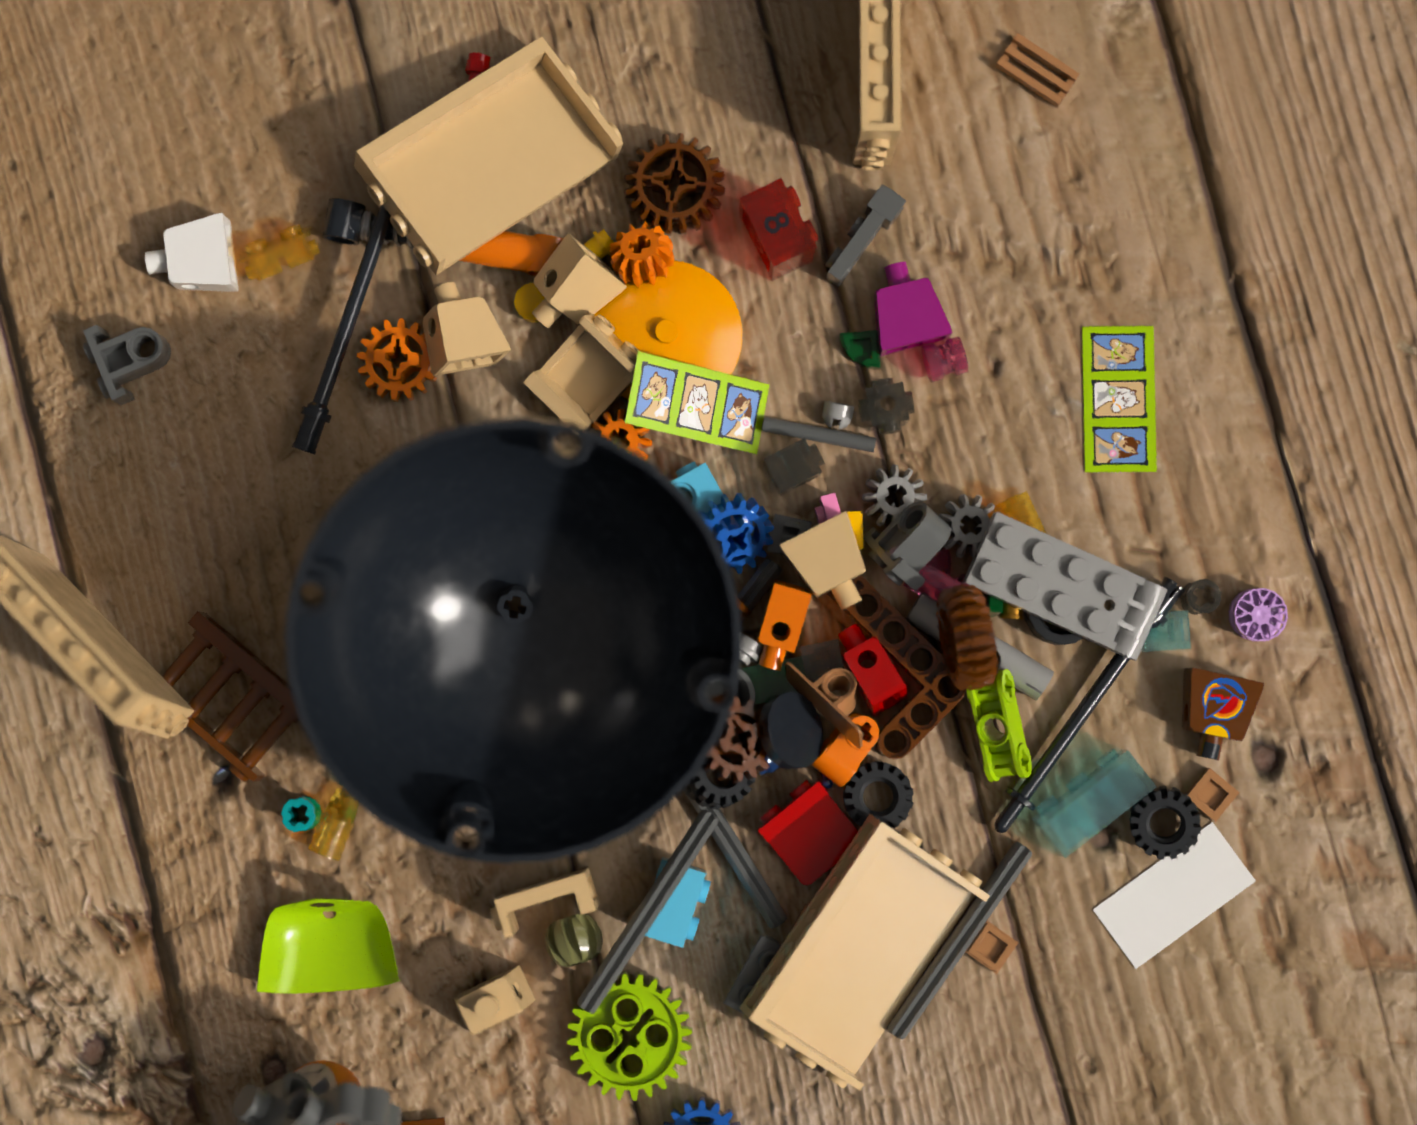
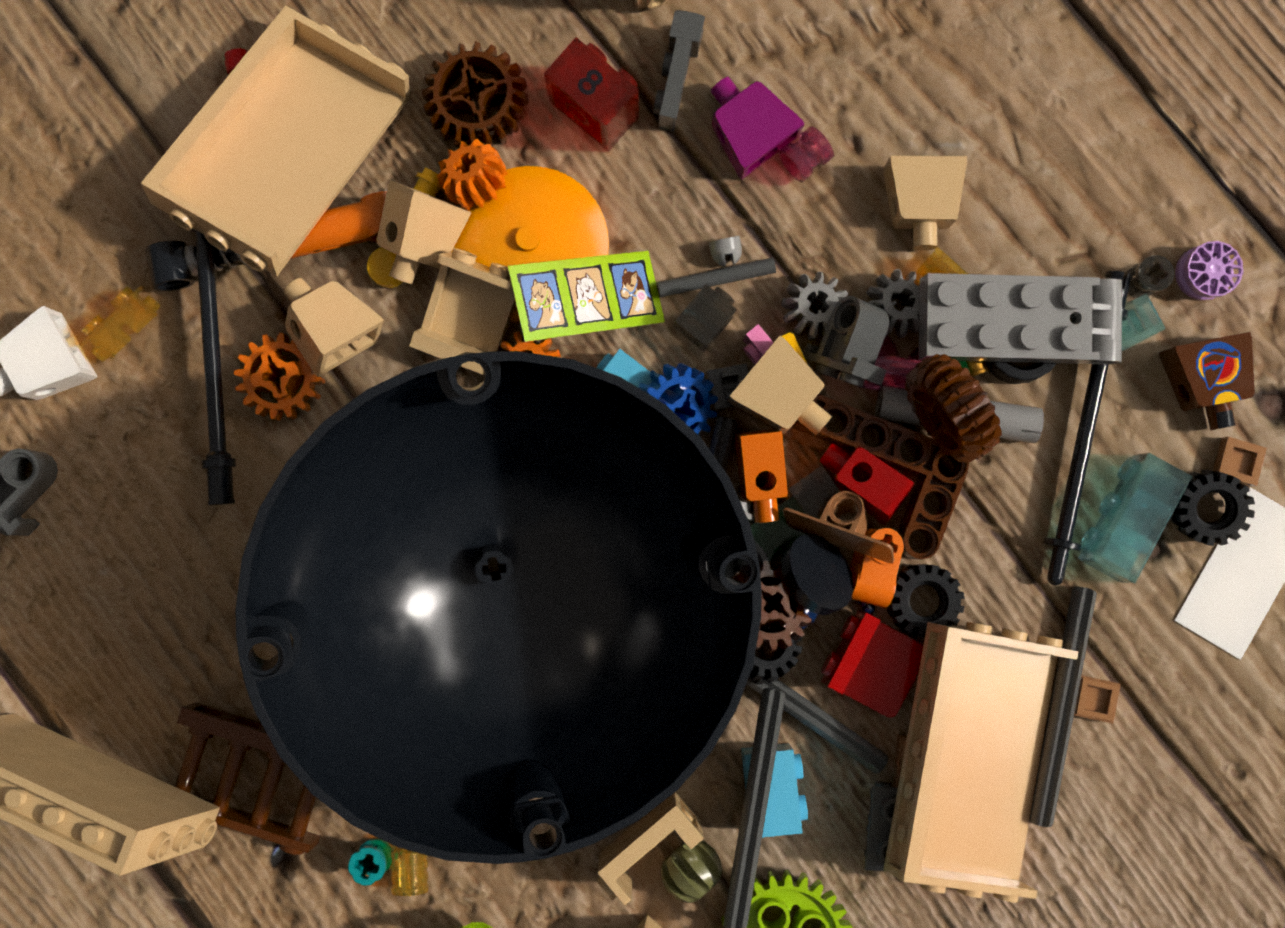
camera: 25 degrees left, 0 degrees up
dark green tile [839,330,881,369] -> none
clear smoke brick [858,378,915,435] -> none
lime piece [966,669,1032,782] -> none
sticker [1082,326,1157,473] -> none
none -> tan torso [883,156,967,251]

